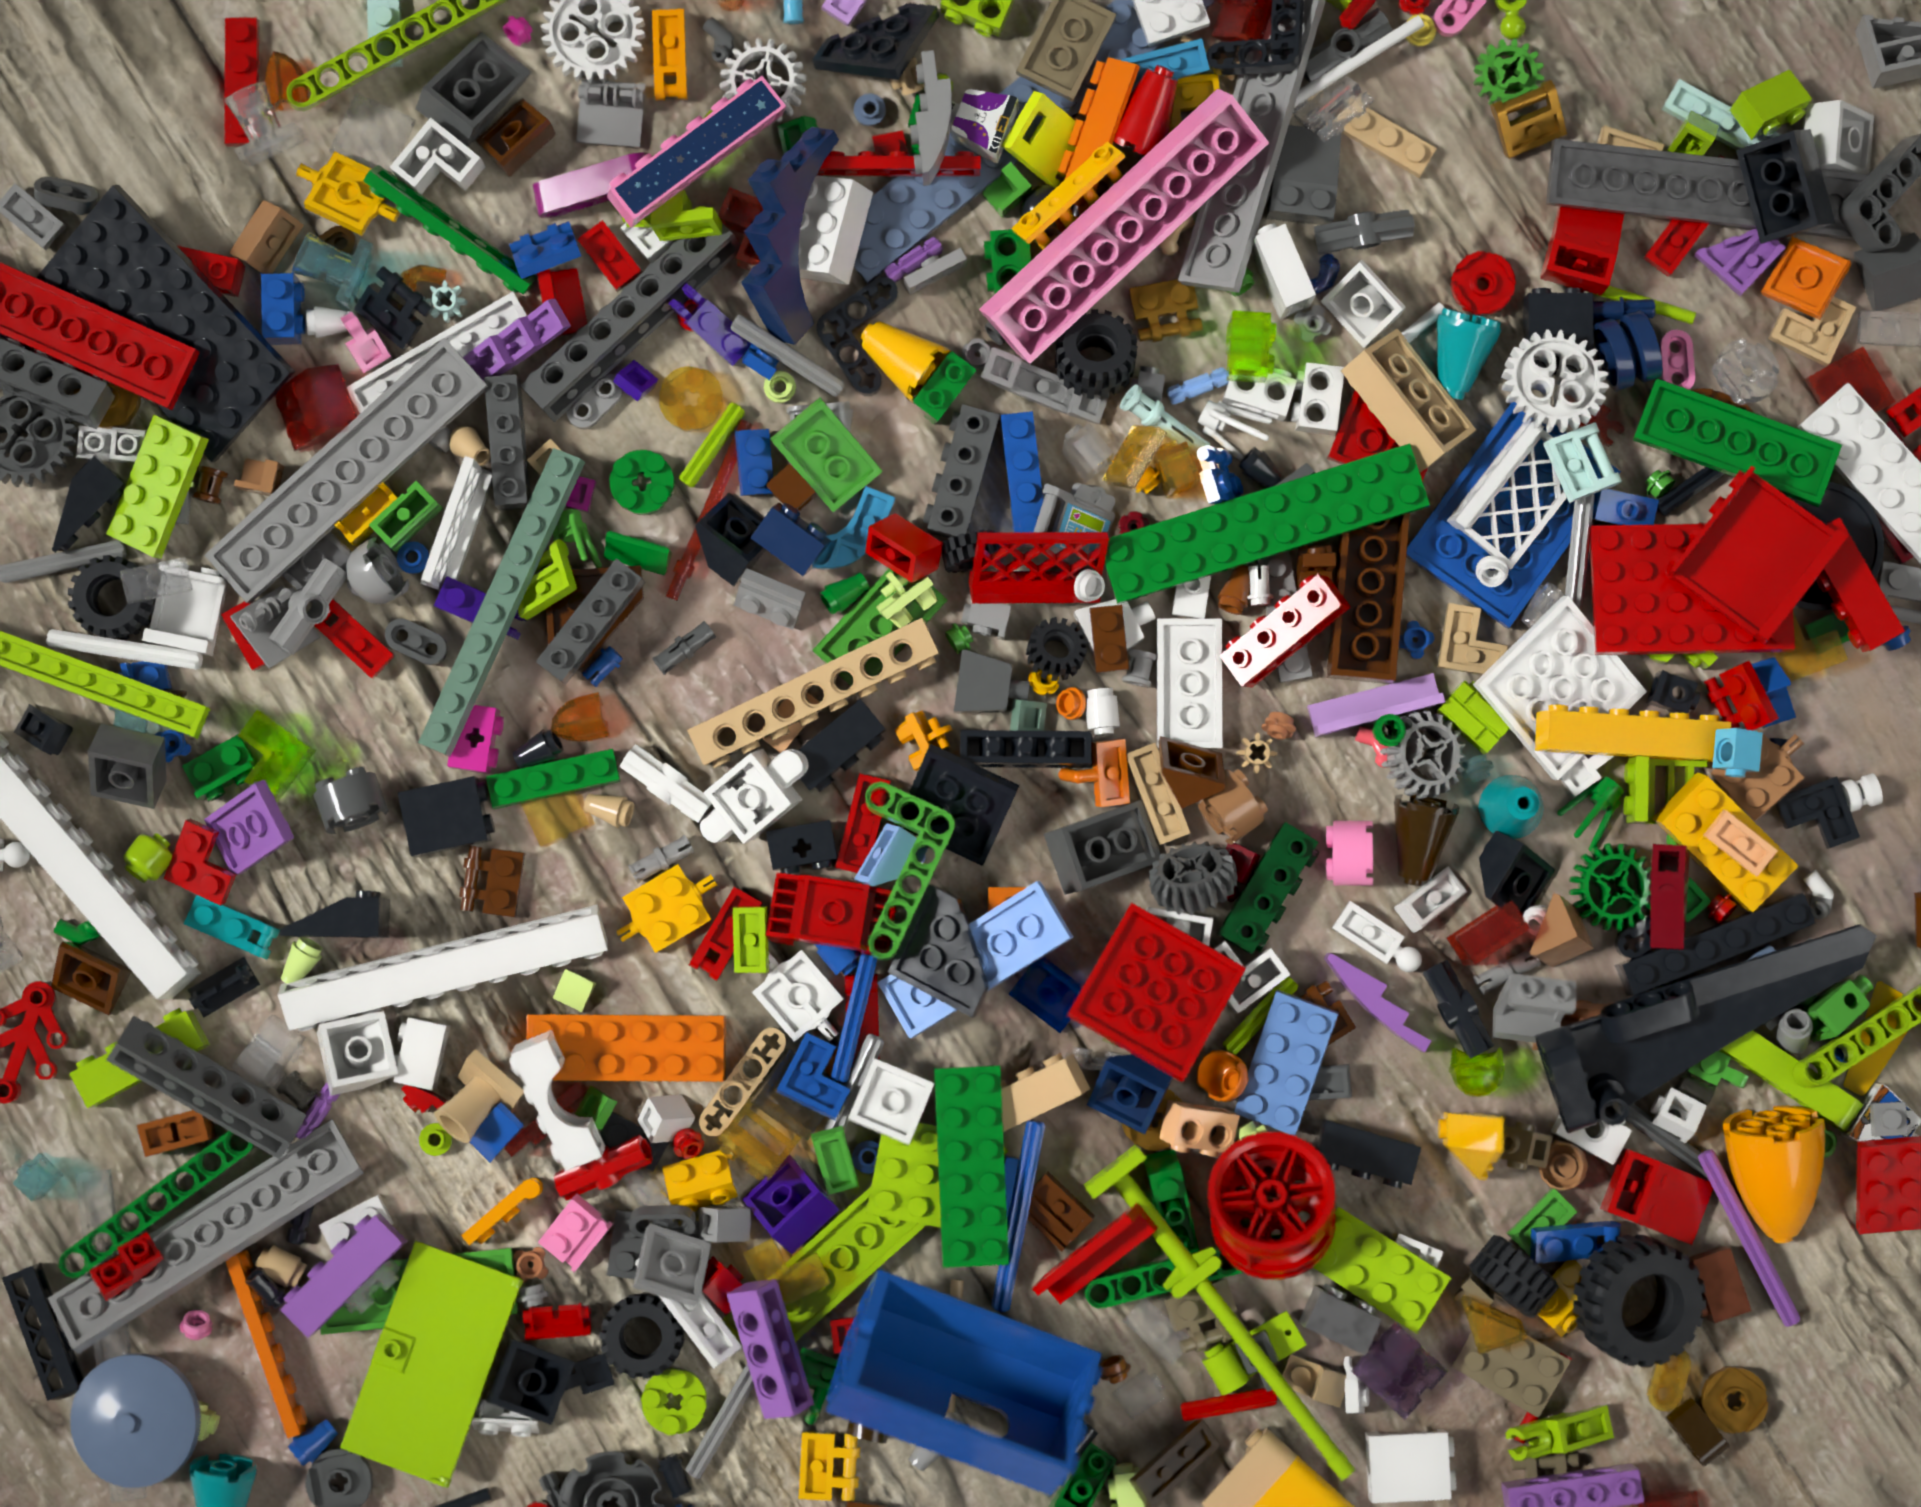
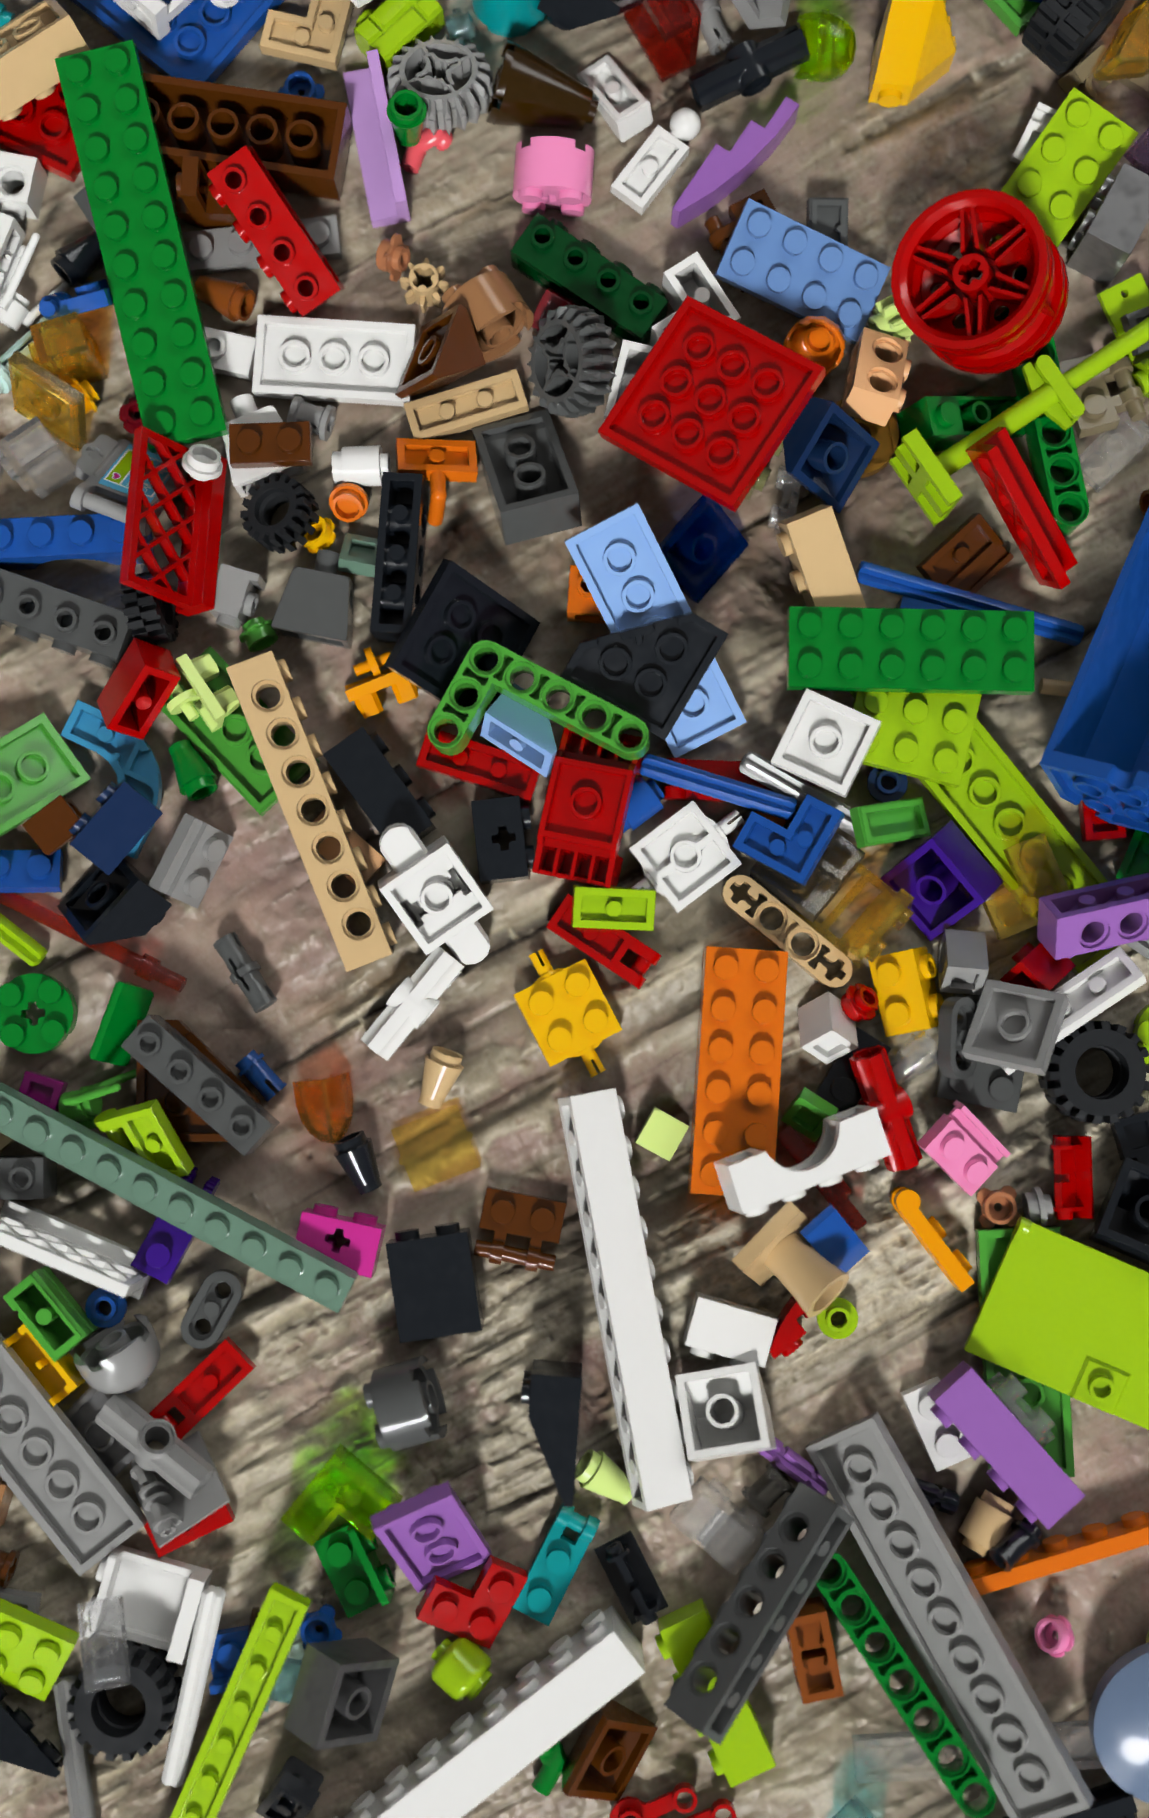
camera: 80 degrees left, 0 degrees up
red slope [89,1232,163,1301] -> none
green plate [486,749,621,810] -> none
light grey pin [628,835,695,884] -> none
lime axle [1223,976,1298,1054] -> none
white pin [1247,565,1273,606] -> none
black brick [1315,1119,1422,1189] -> none

